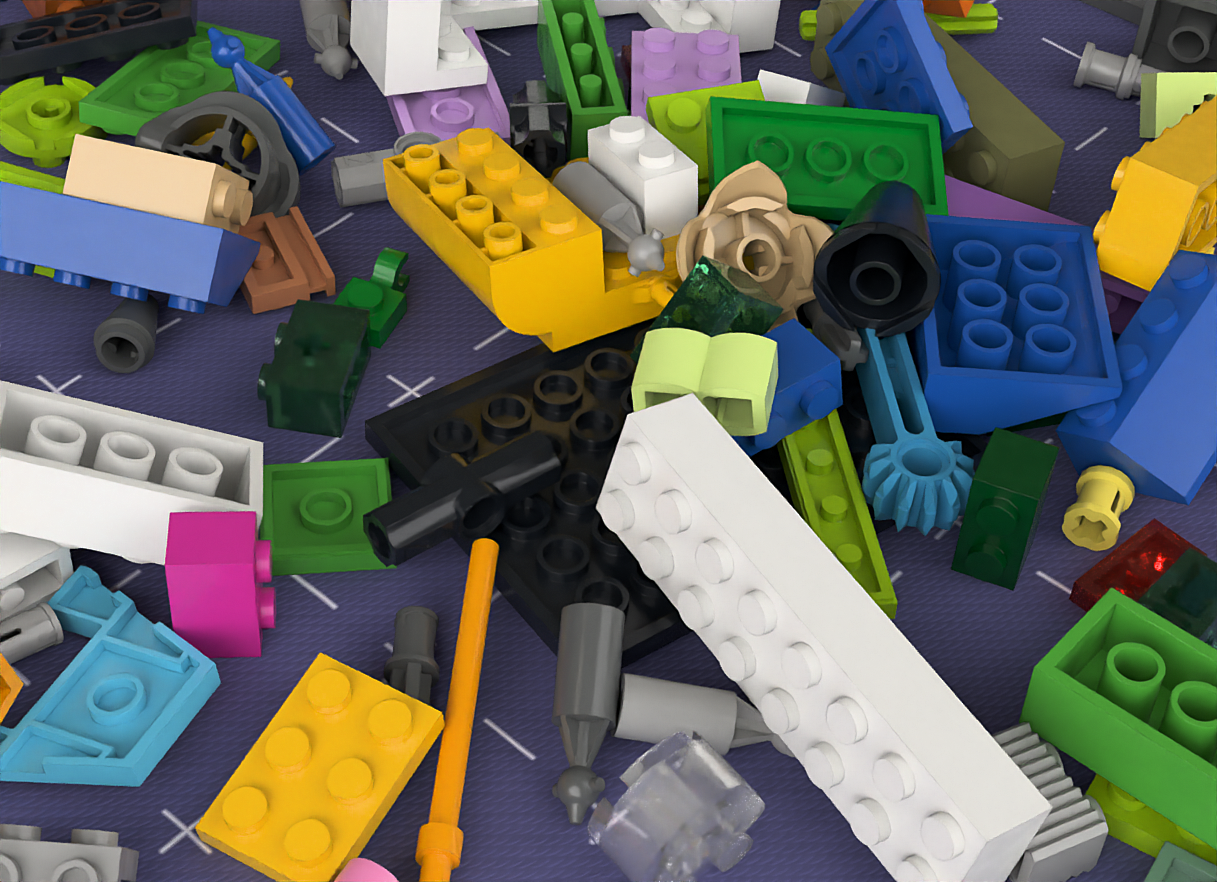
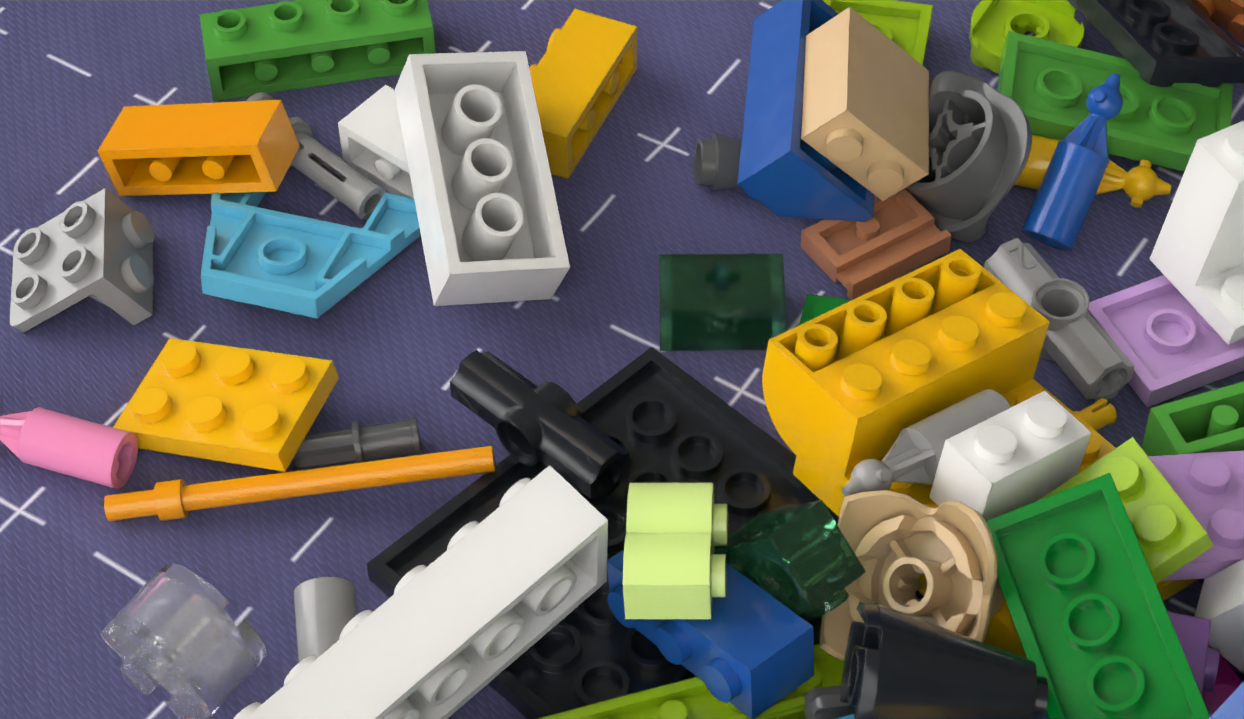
camera: 85 degrees right, 5 degrees up
dark pink brick [165,511,276,658] -> none
bright green tile [260,458,397,576] -> none
black piece [509,80,567,178] -> none
dark grey wheel [551,603,625,825] -> none

